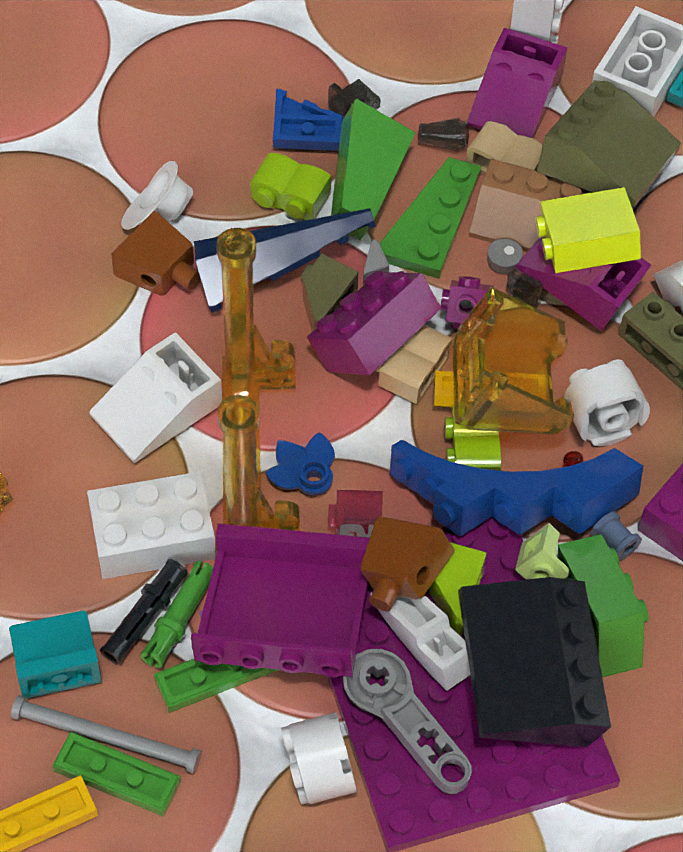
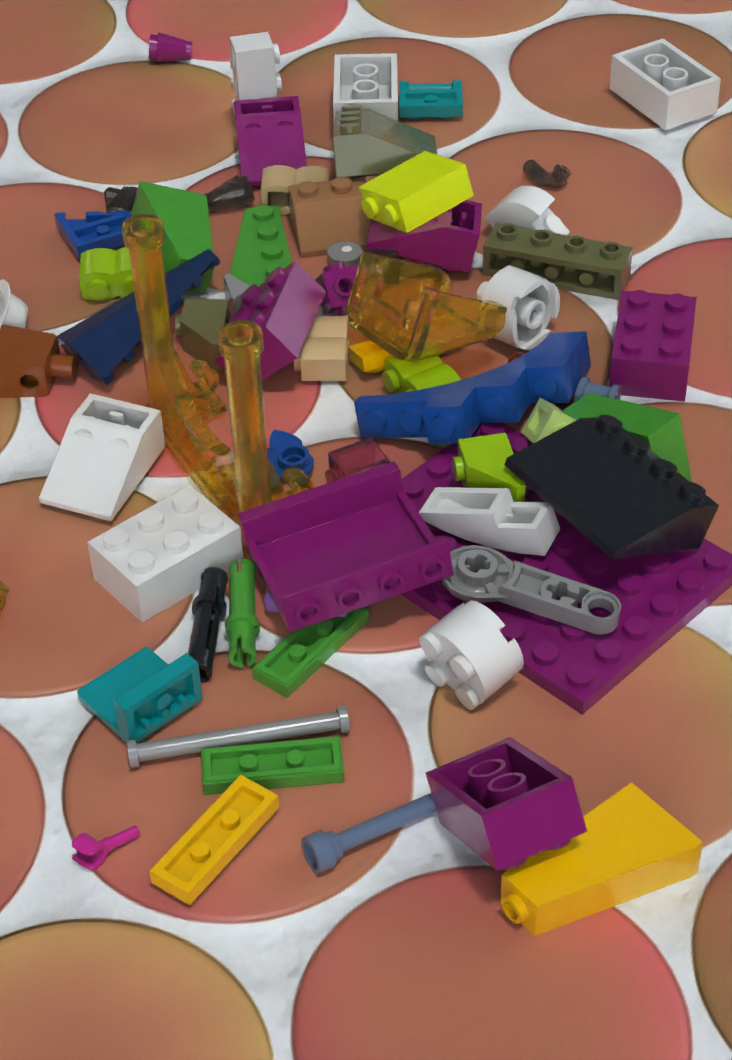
camera: 25 degrees left, 15 degrees down
dark orange torso [361,516,455,611] -> none

